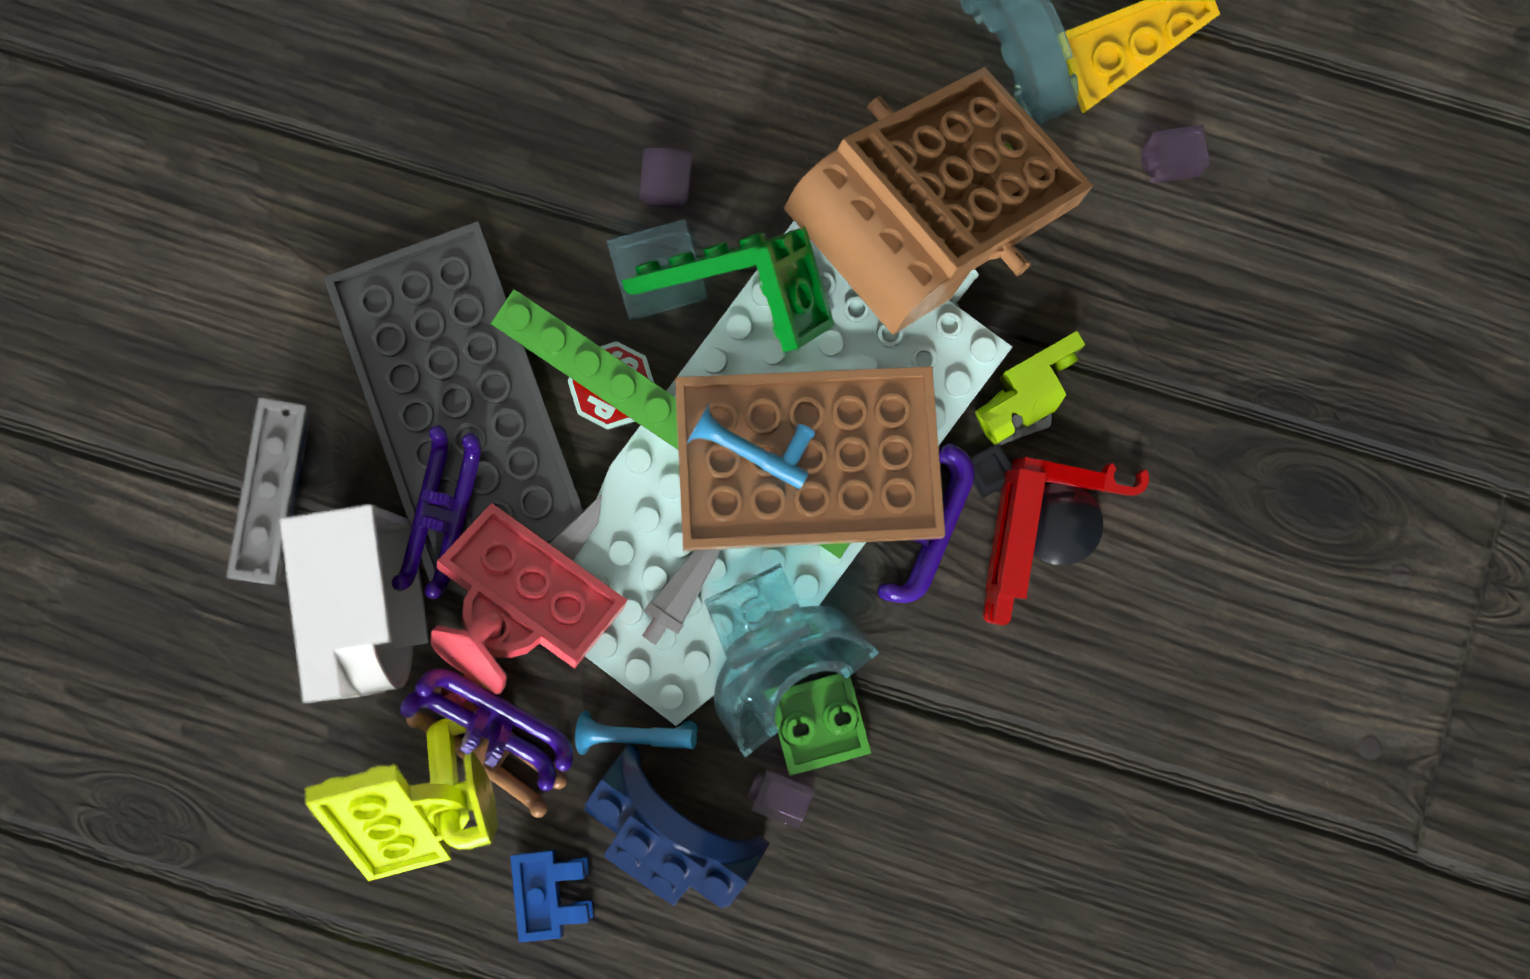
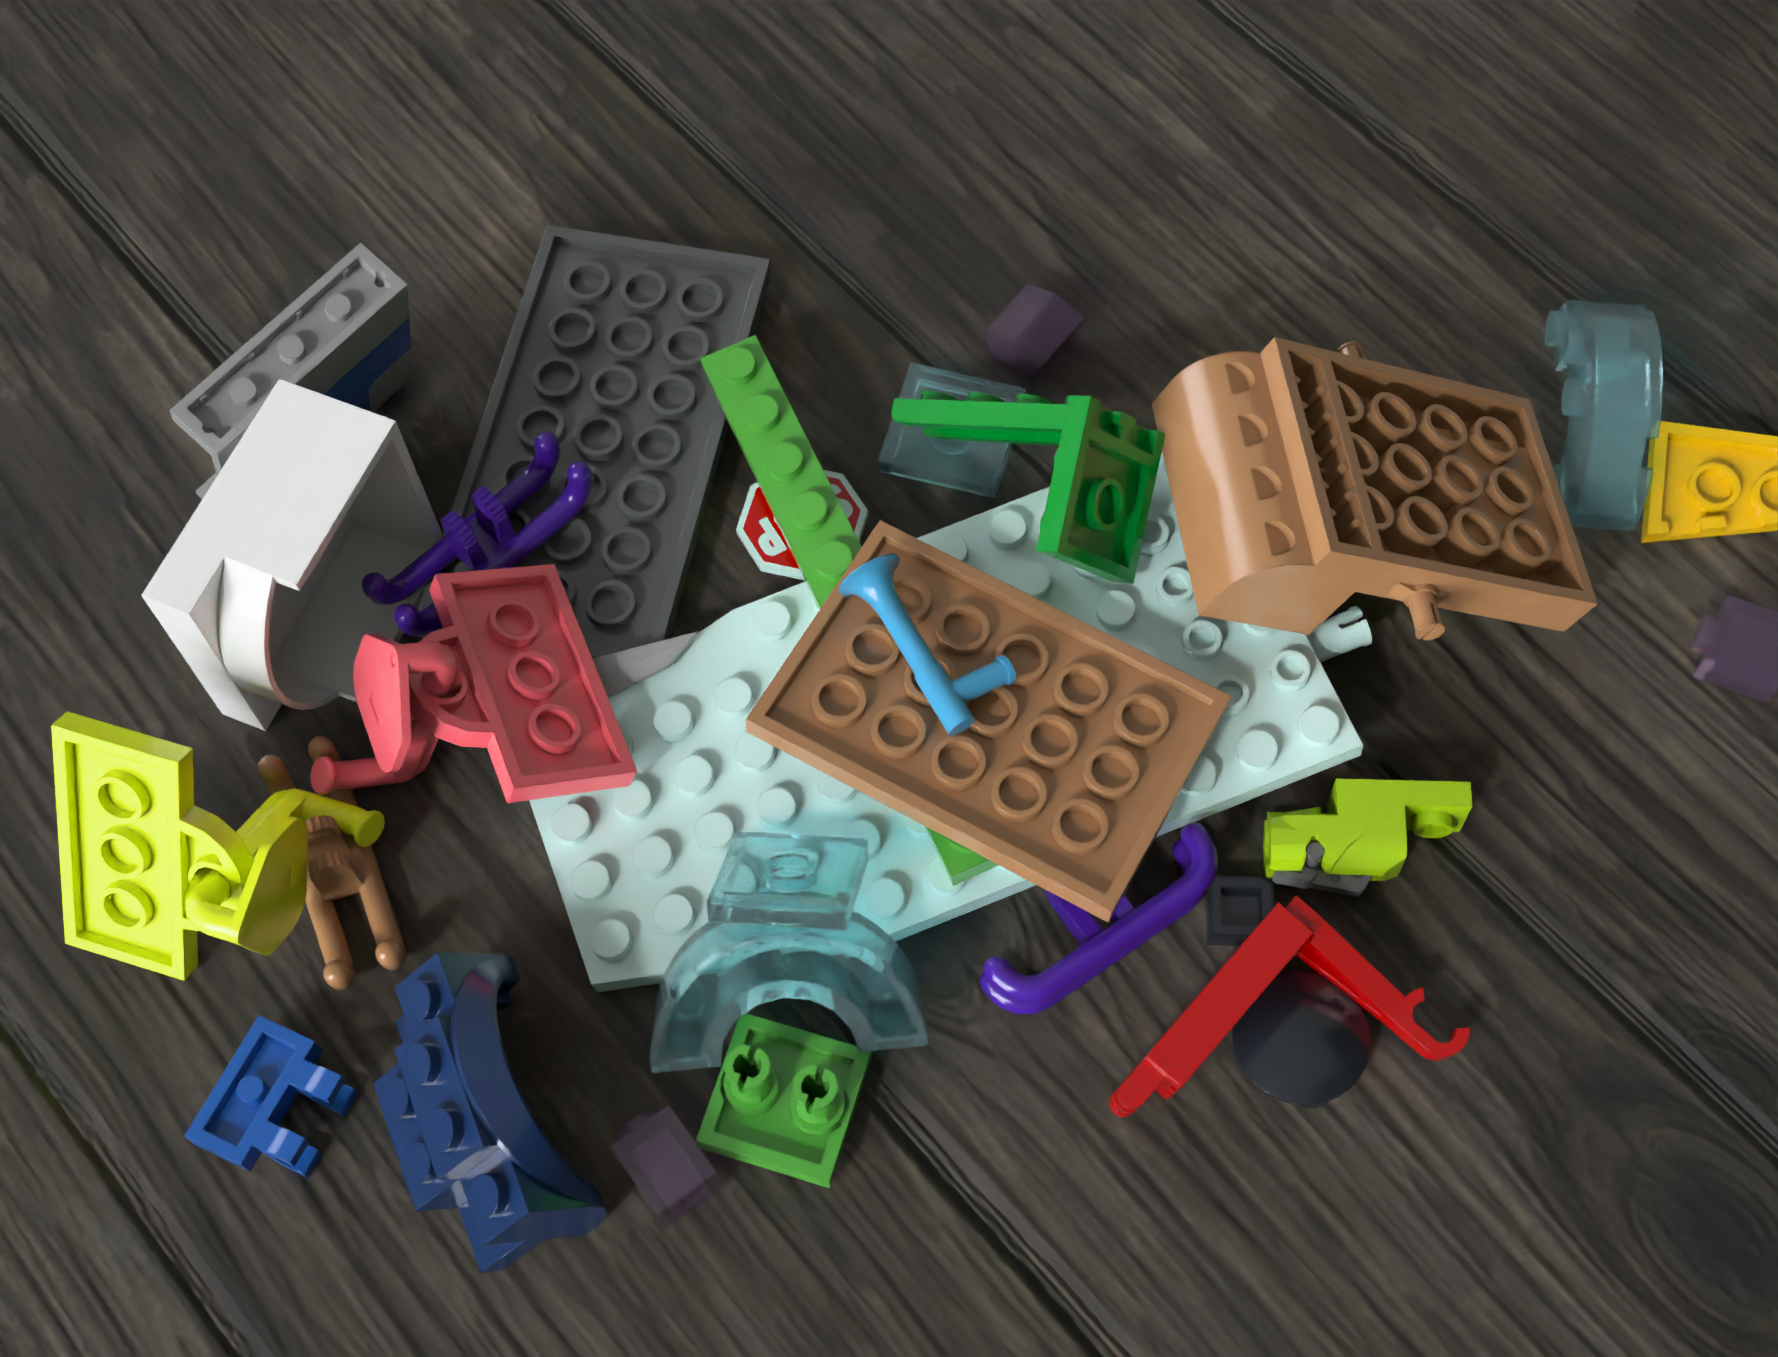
camera: 35 degrees right, 20 degrees down
dark purple piece [400,669,573,791] -> none
dark azure piece [575,710,698,755] -> none
light grey bar [642,549,722,645] -> none

